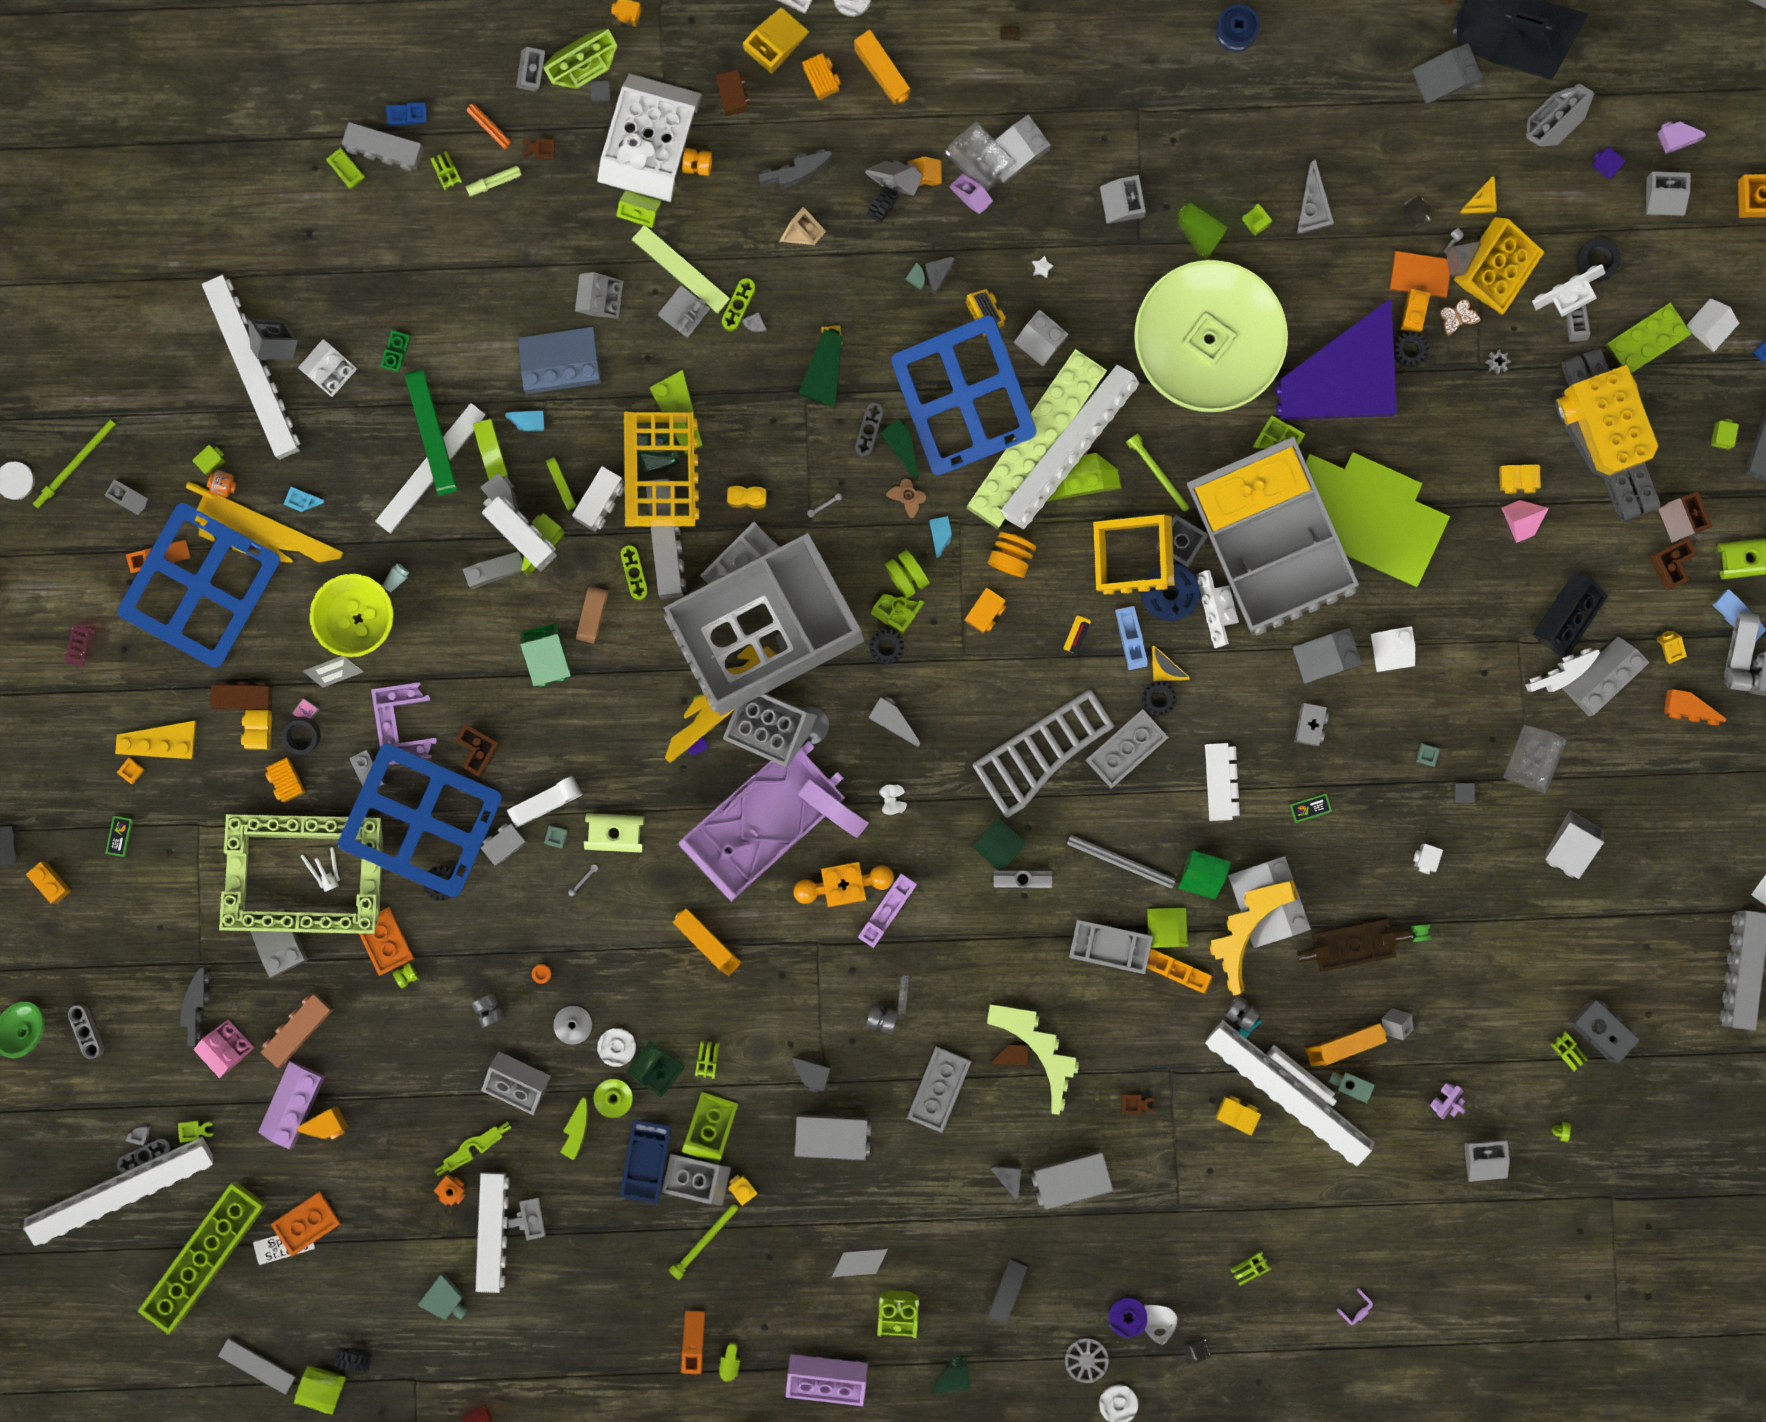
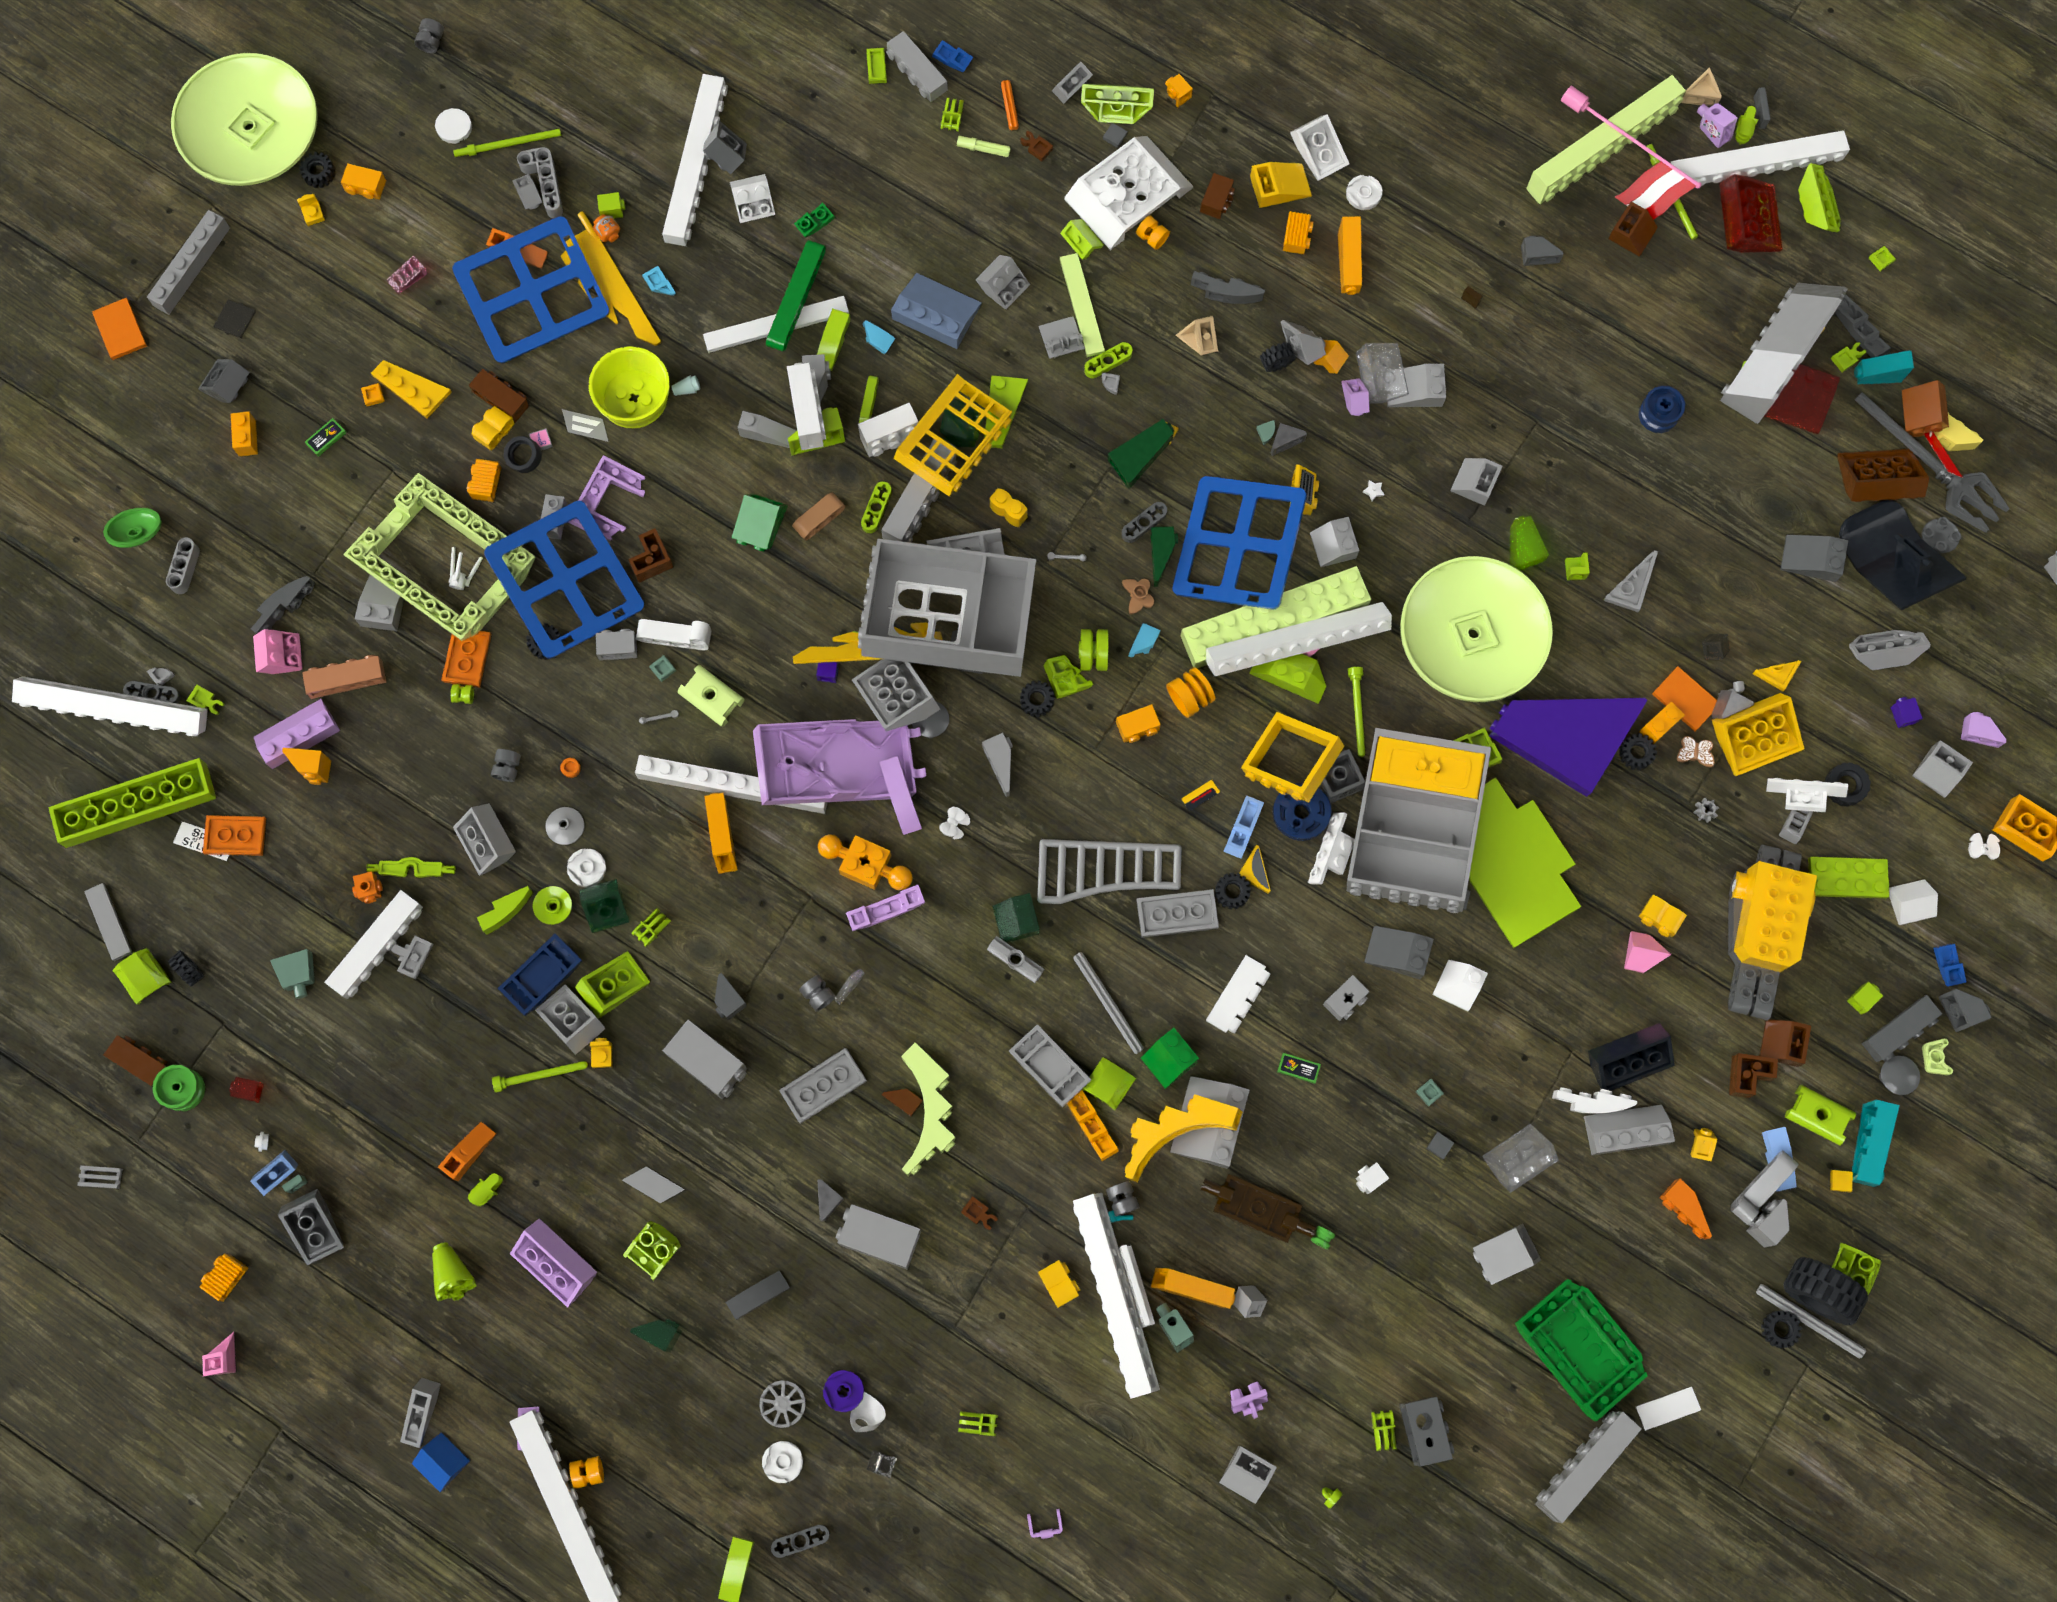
camera: 30 degrees right, 10 degrees down
none -> light grey beam [517,147,563,219]
none -> white brick [635,755,828,814]
none -> green slope [1515,1279,1647,1422]
none -> white piece [1968,833,2000,860]

